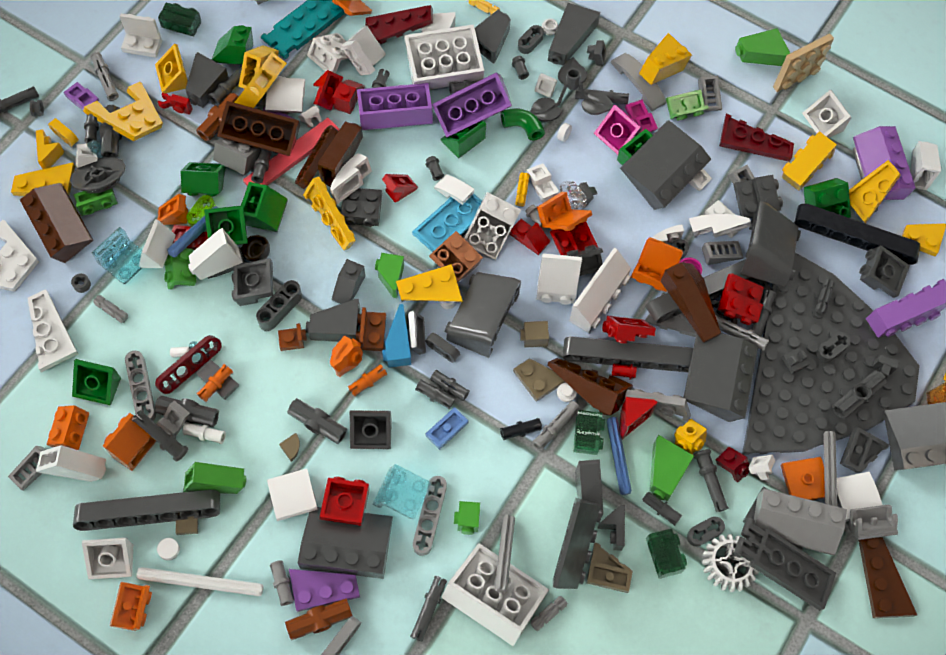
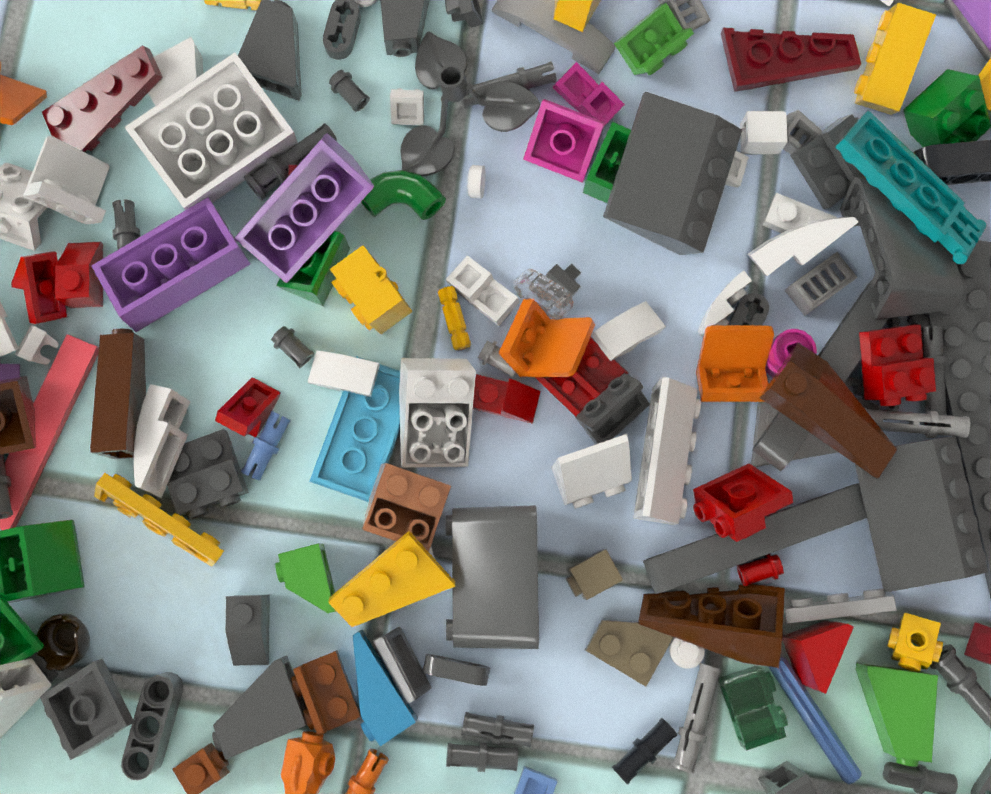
camera: 25 degrees left, 15 degrees up
reddish brown beam [295,125,338,189] -> none
none -> medium blue pin [241,411,291,481]
none -> yellow brick [330,245,413,334]
none -> white slope [591,301,666,361]
none -> white panel [740,111,787,154]
none -> teal hinge [835,110,987,264]

